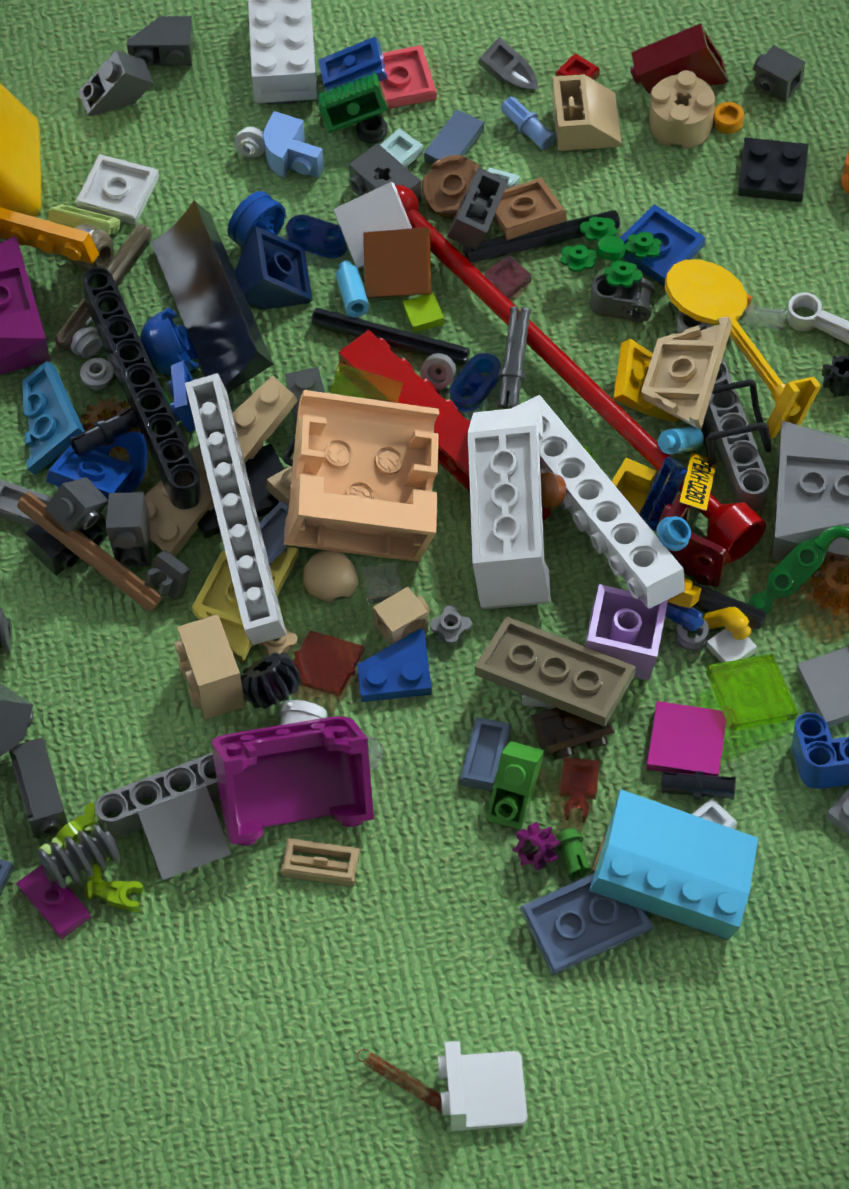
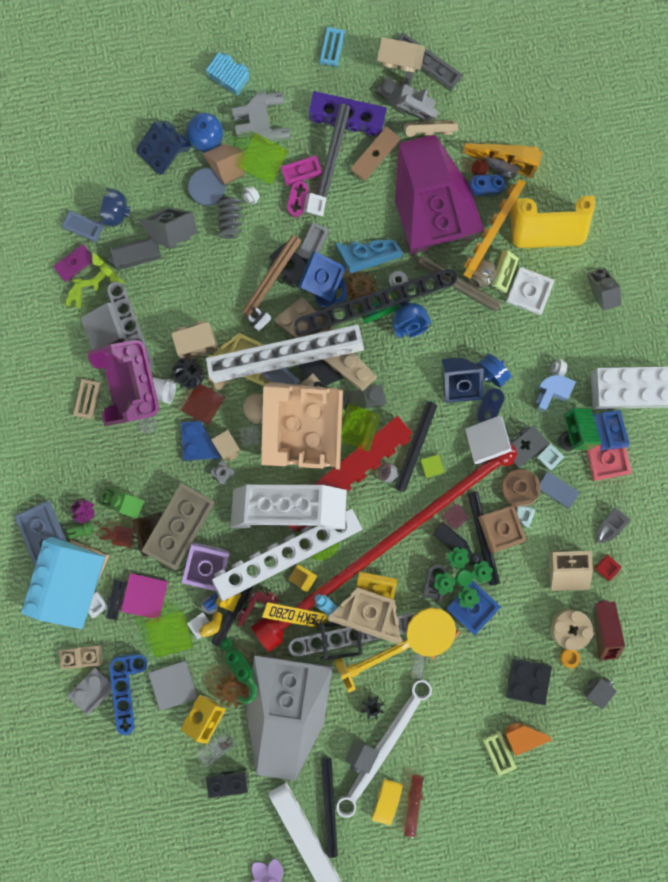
camera: 90 degrees right, 25 degrees up
dark grey piece [37,823,121,889] -> none
dark grey brick [45,477,108,532] -> none
black pin [69,407,139,458] -> none
white plate [71,327,103,359] -> none
dark grey slope [106,492,152,568] -> none
dark grey slope [127,16,194,66] -> none
black arch [151,200,273,394] -> none
blue wing [168,361,196,433] -> none
medium azure cylinder [336,261,369,317] -> none
dark orange tile [363,227,432,299] -> none
dark grey brick [446,167,508,251] -> none
clear blue plate [449,353,501,412] -> none
sand blue tile [460,717,511,792] -> none
dark grey pin [497,306,531,409] -> none
light blue axle [501,97,556,150] -> none
dark orange tile [541,472,566,509] -> none
clear blue tile [639,456,688,532] -> none
dark azure plate [656,516,691,551] -> none
none -> tan slope [59,645,103,670]
none -> black wheel [432,522,481,566]

